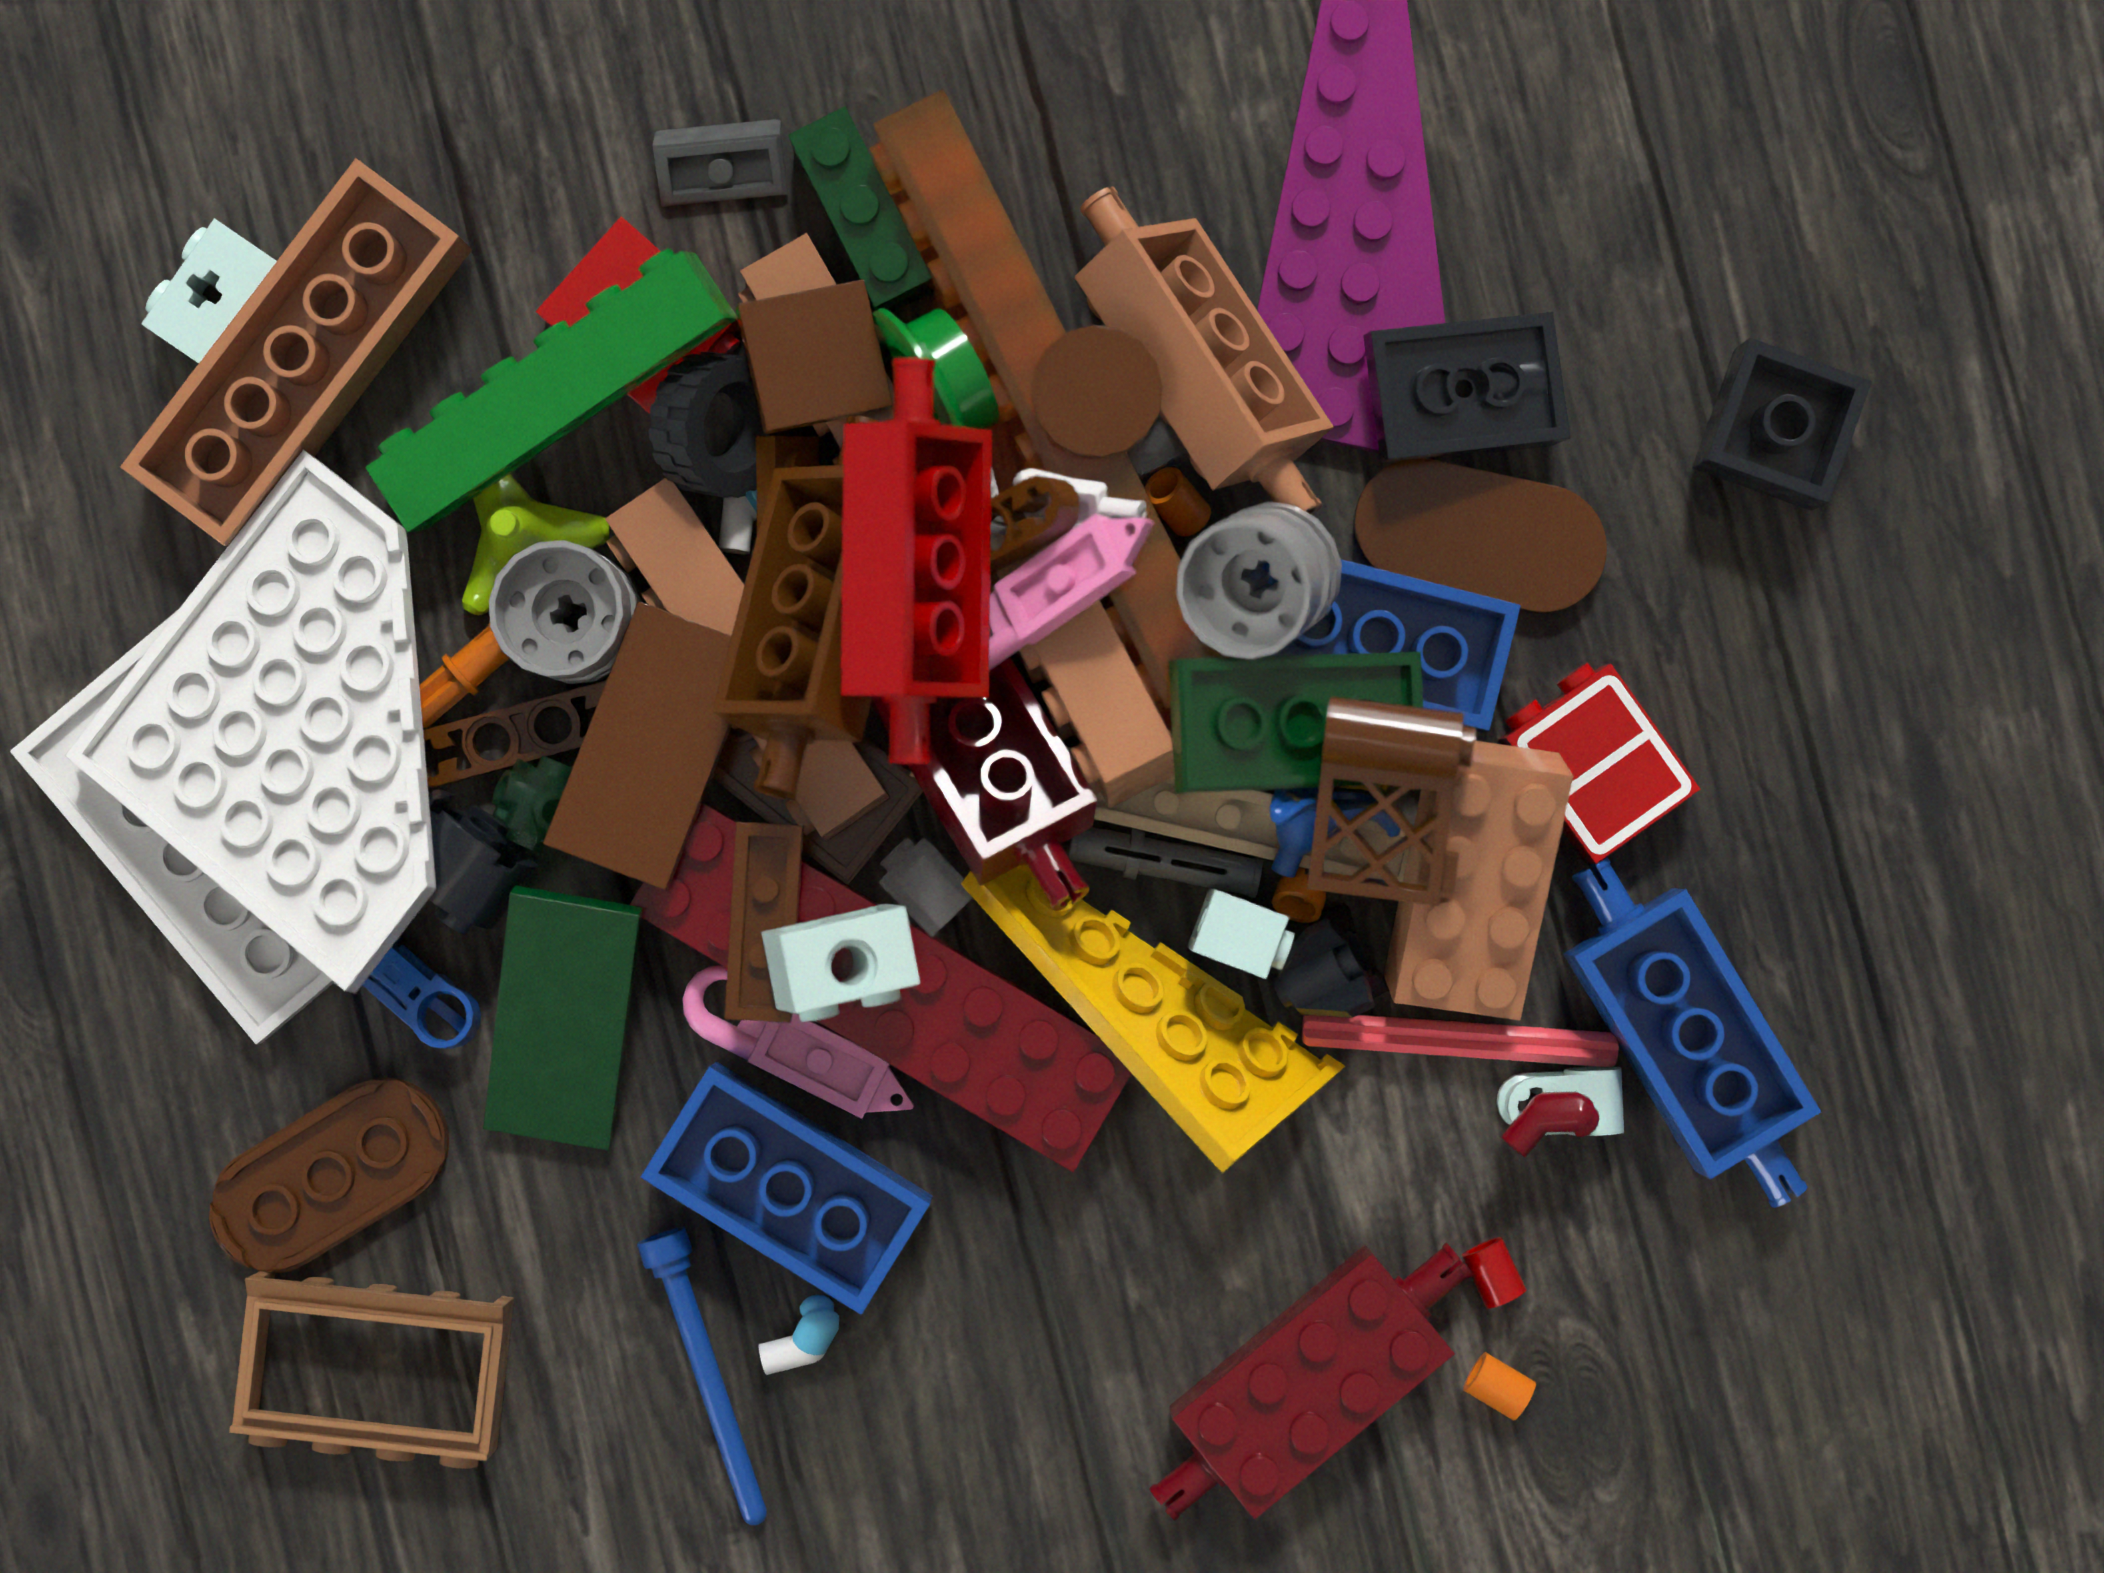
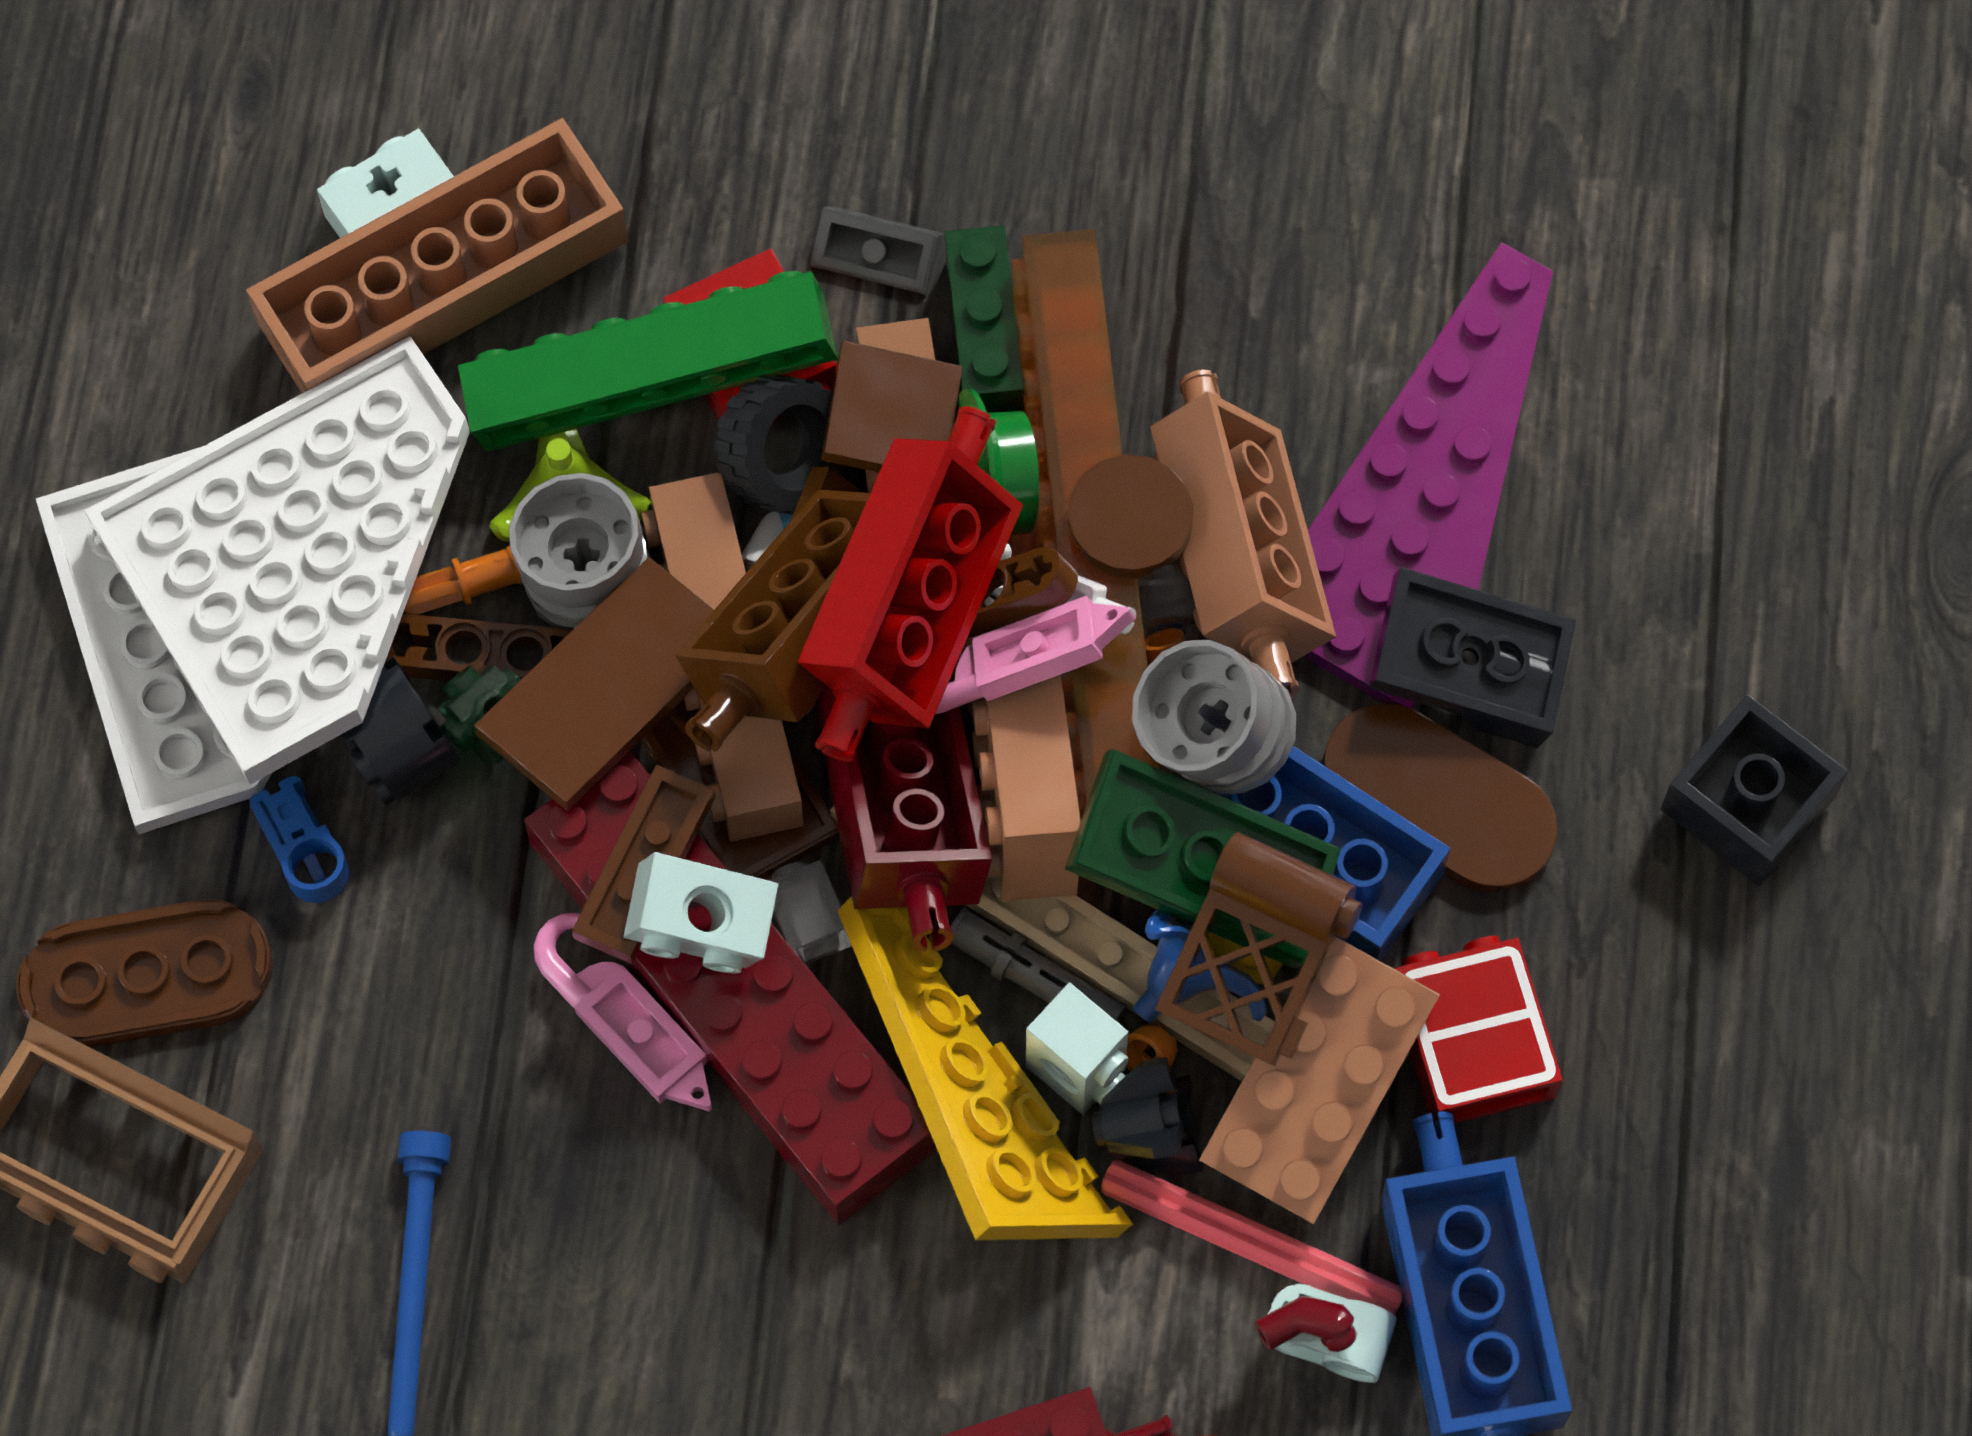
camera: 20 degrees right, 20 degrees down
dark green tile [483,886,643,1151] -> none
blue brick [641,1062,933,1315] -> none
arm [759,1295,839,1375] -> none

